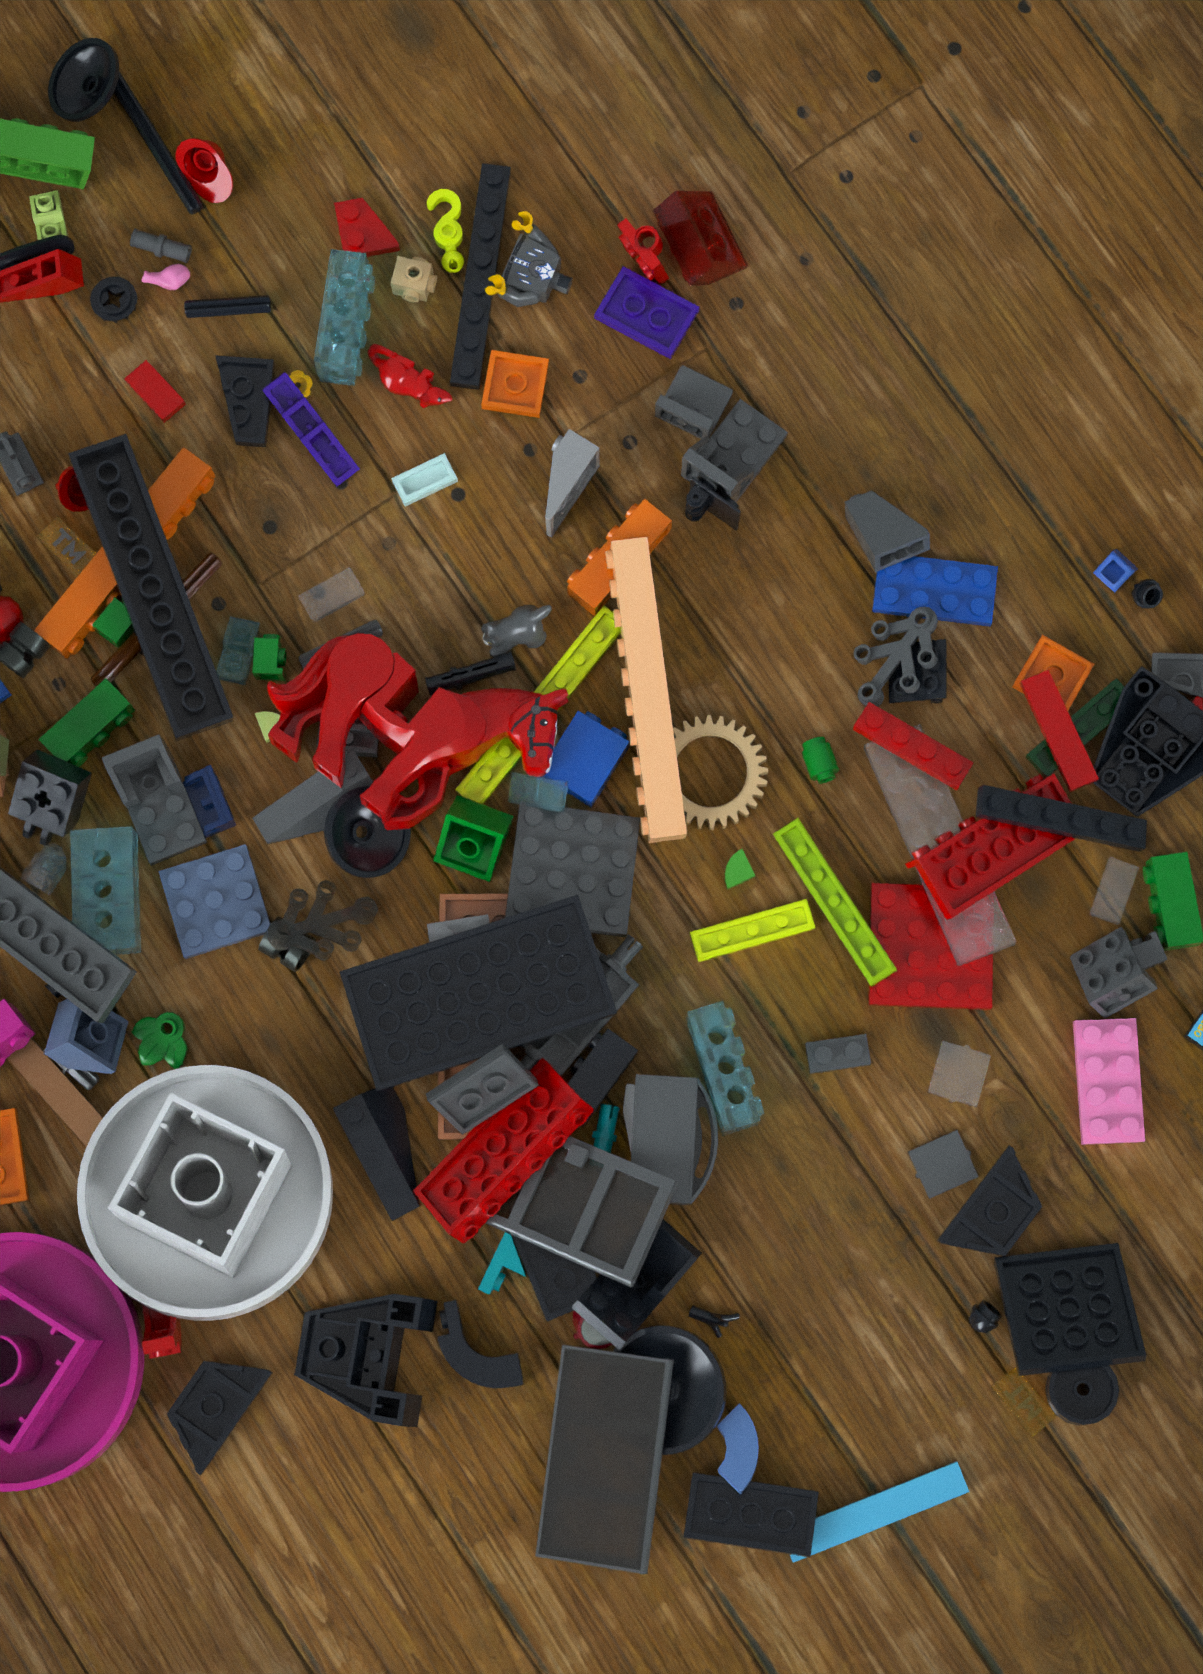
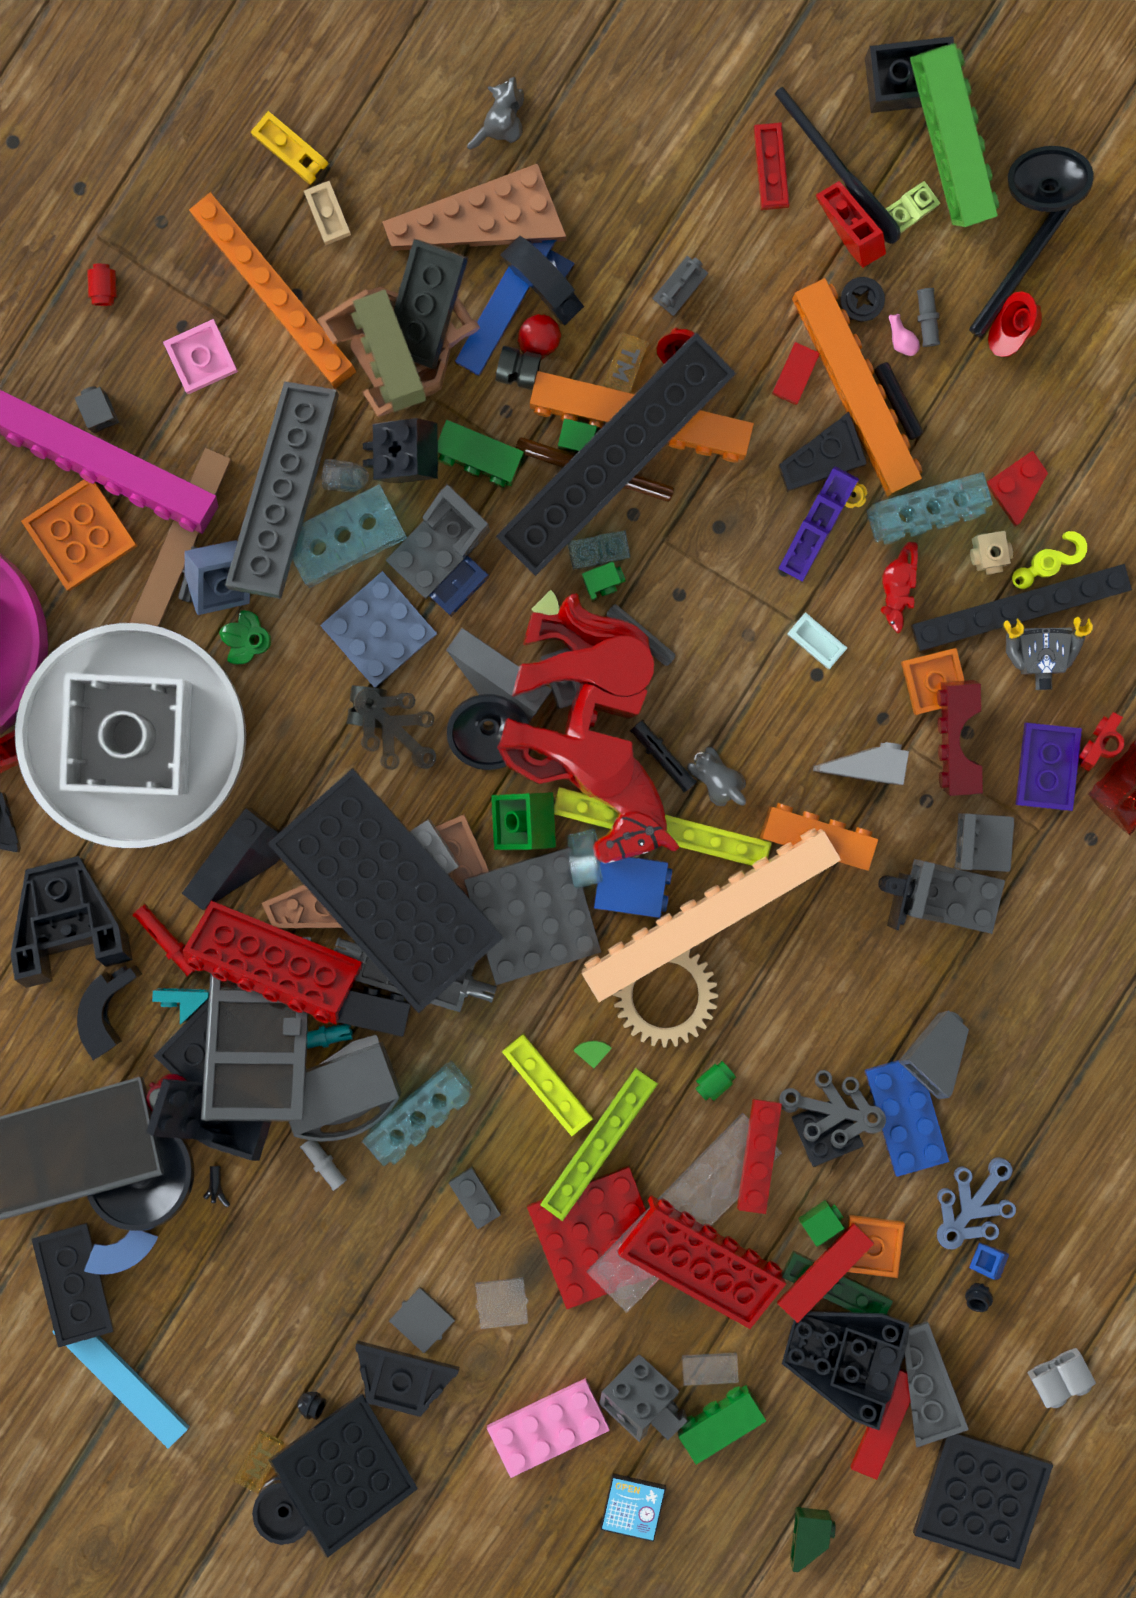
camera: 60 degrees right, 10 degrees up
clear tile [298,567,365,623] -> none
dark grey tile [426,1044,539,1135] -> none
black plate [976,785,1147,852] -> none
none -> red pin [132,904,196,977]
none -> light grey pin [300,1140,347,1191]
none -> orange brick [792,278,923,497]
none -> green brick [798,1200,844,1247]
none -> dark red arch [937,680,983,796]
none -> sand blue plant [937,1157,1016,1249]

